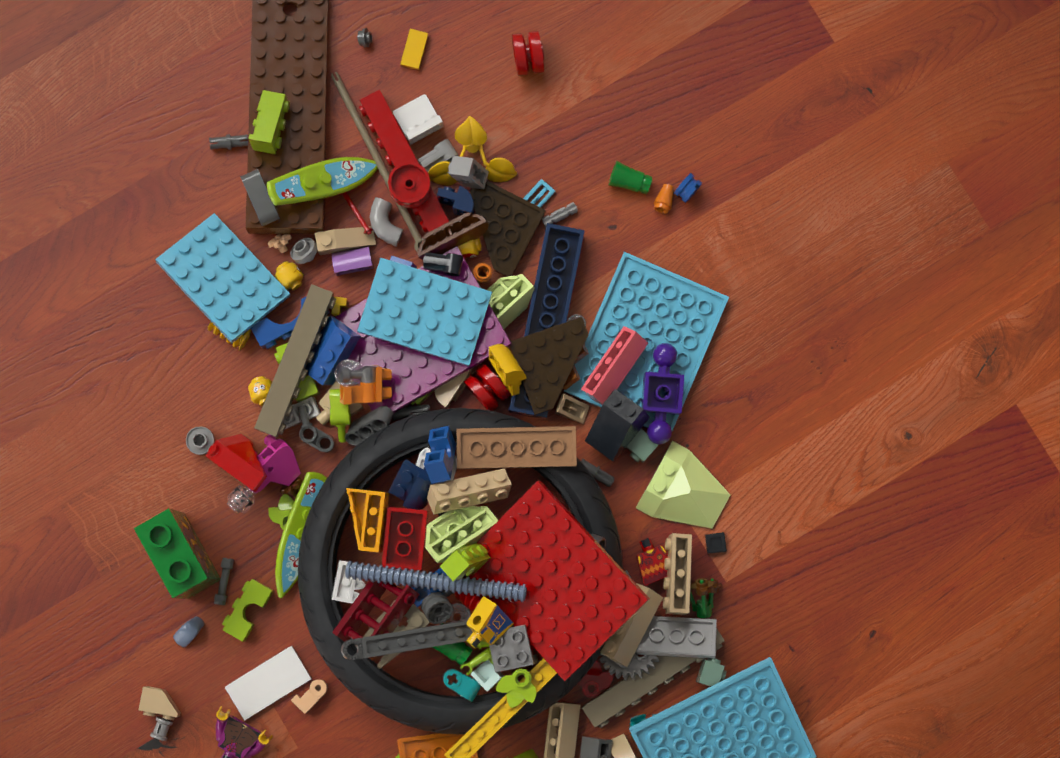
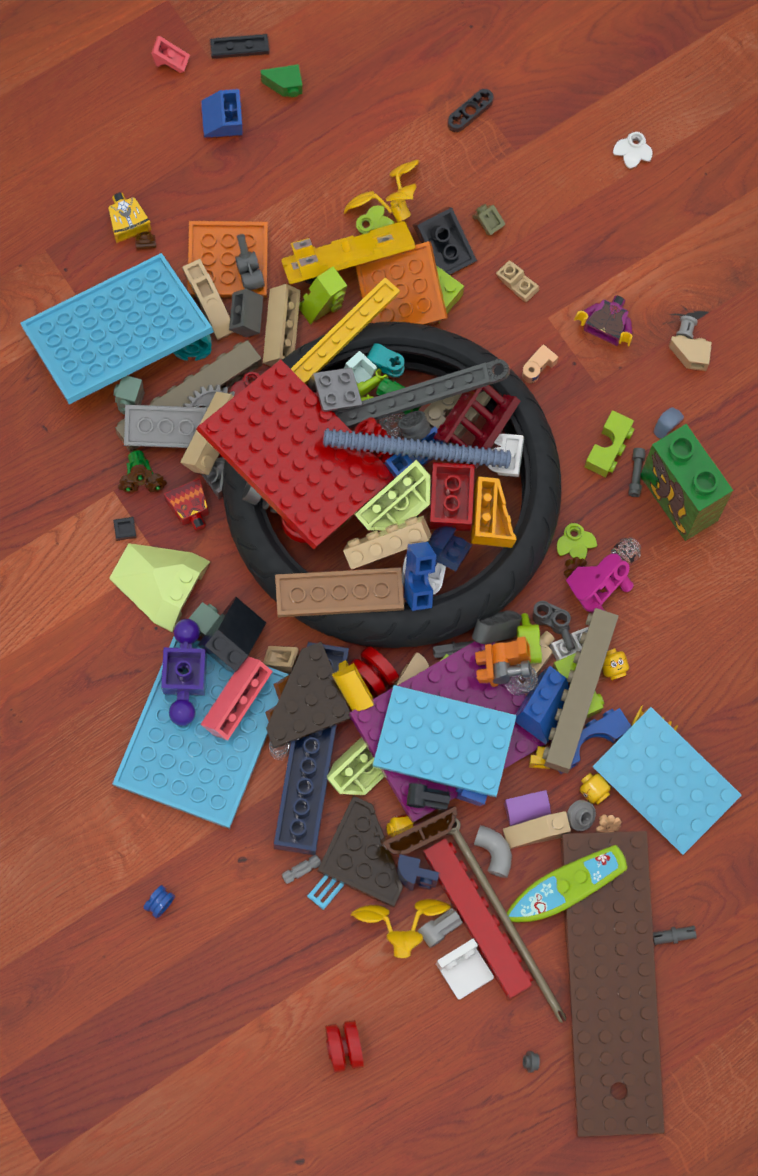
camera: 175 degrees right, 10 degrees down
light grey plate [186,426,215,455] -> none
red wedge [205,434,267,493] -> none
white tile [225,646,312,721] -> none
dark grey beam [240,169,280,226] -> none
lime wedge [248,90,290,154] -> none
piece [275,472,327,598] -> none
red axle [339,192,373,235] -> none
red wheel [388,161,431,208] -> none
yellow tile [400,29,428,70] -> none
lime arch [440,543,490,581] -> none
light grey brick [448,156,489,189] -> none
yellow torso [466,596,513,648] -> none
orange cone [473,263,492,283] -> none
lime plate [496,669,536,708] -> none
dark grey axle [581,459,615,487] -> none
green plant [608,160,652,194] -> none
orange cone [653,184,674,214] -> none
tan brick [663,533,692,615] -> none

